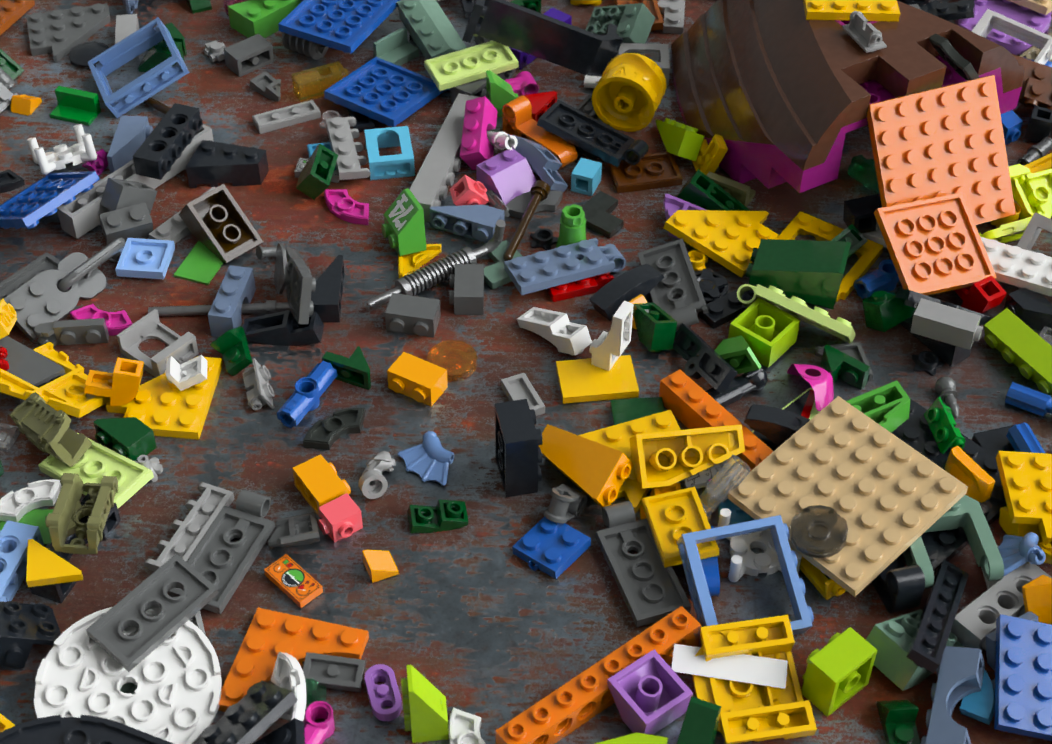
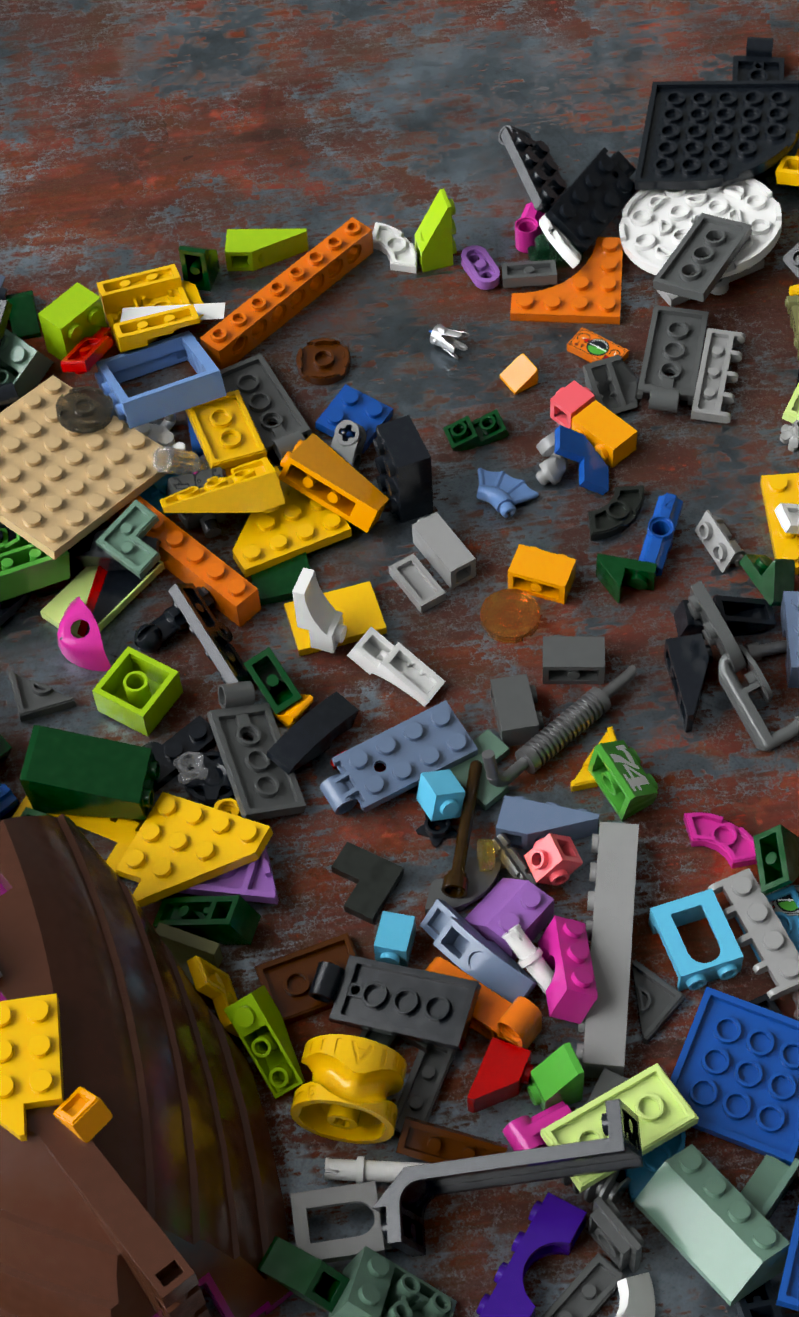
camera: 175 degrees right, 10 degrees up
bright green plant [556,204,586,248] -> none
medium lavender slope [607,649,693,735] -> none
bright green slope [714,335,762,374] -> none
yellowish green hinge [737,284,856,343] -> none
dark green slope [821,344,870,390] -> none
none -> red hinge [60,327,115,374]
none -> sand green tile [95,499,161,579]
none -> clear plate [173,752,209,784]
none -> dark green slope [257,1236,350,1313]
none -> reddish brown tile [296,337,351,385]
none -> reddish brown plate [396,1116,508,1163]
none -> light grey brick [412,512,476,590]
none -> medium azure brick [416,769,466,821]
none -> flat silver piece [429,324,470,360]
none -> clear yellow tile [477,838,495,872]
none -> blue tile [554,425,609,495]
none -> dark grey tile [632,959,685,1045]

